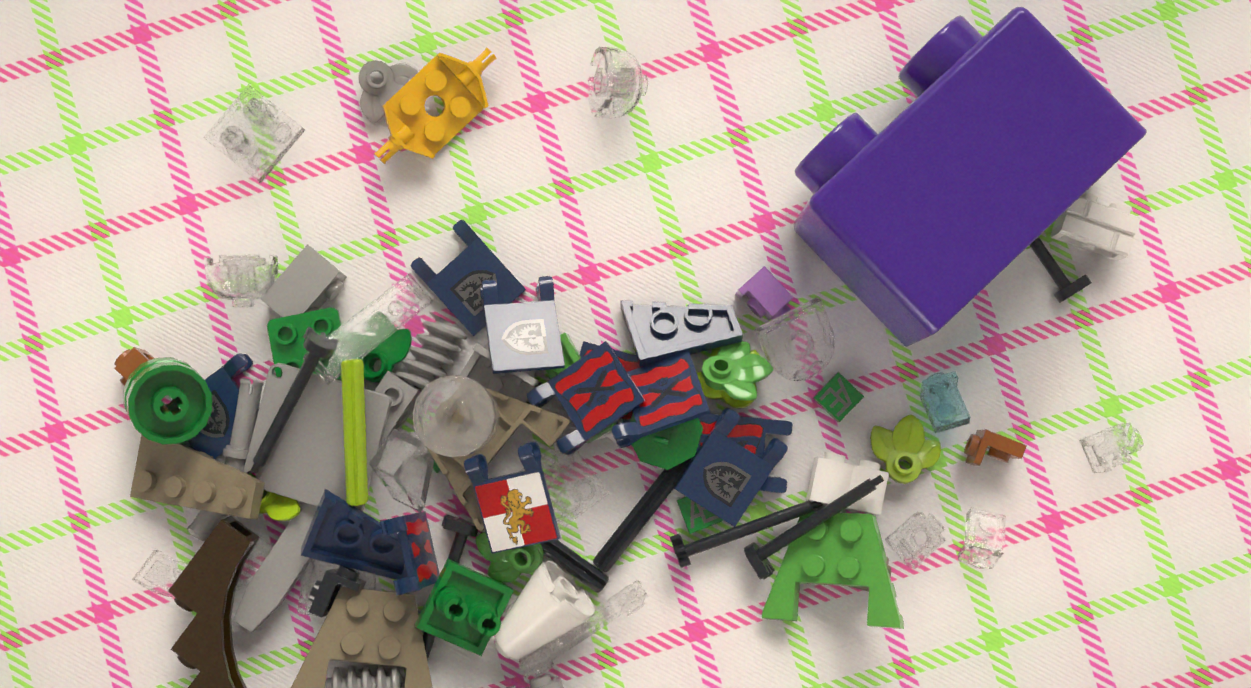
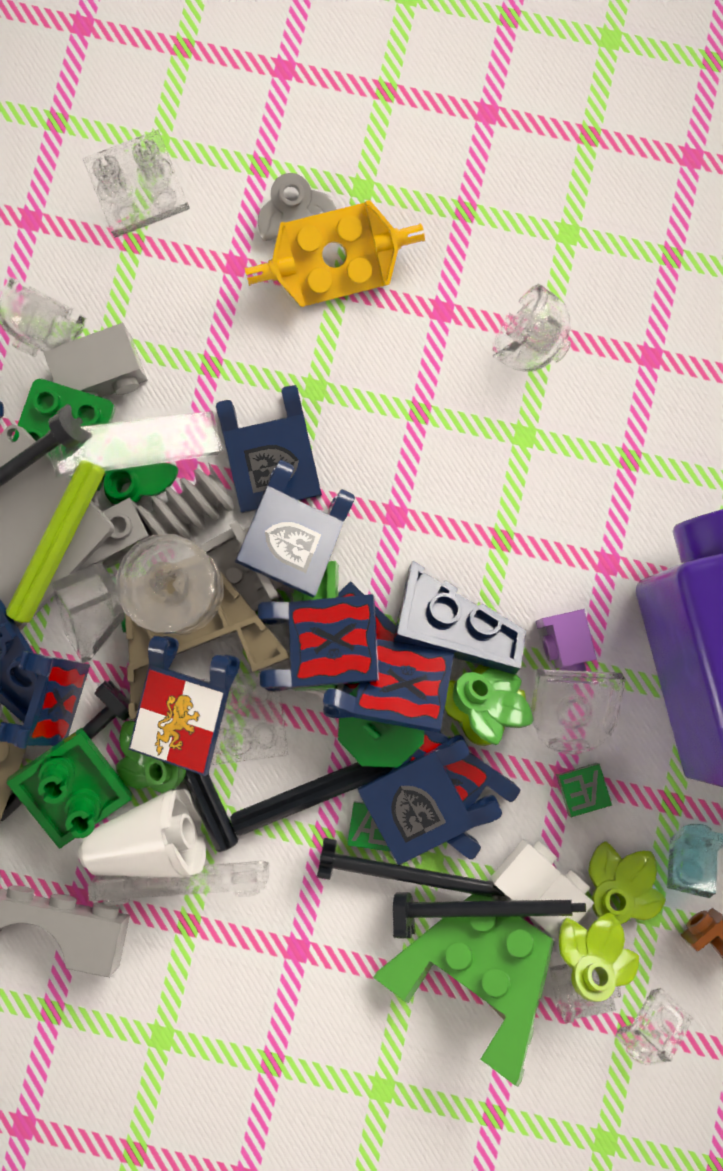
camera: 30 degrees right, 0 degrees up
none -> lime plate [559,913,639,1002]

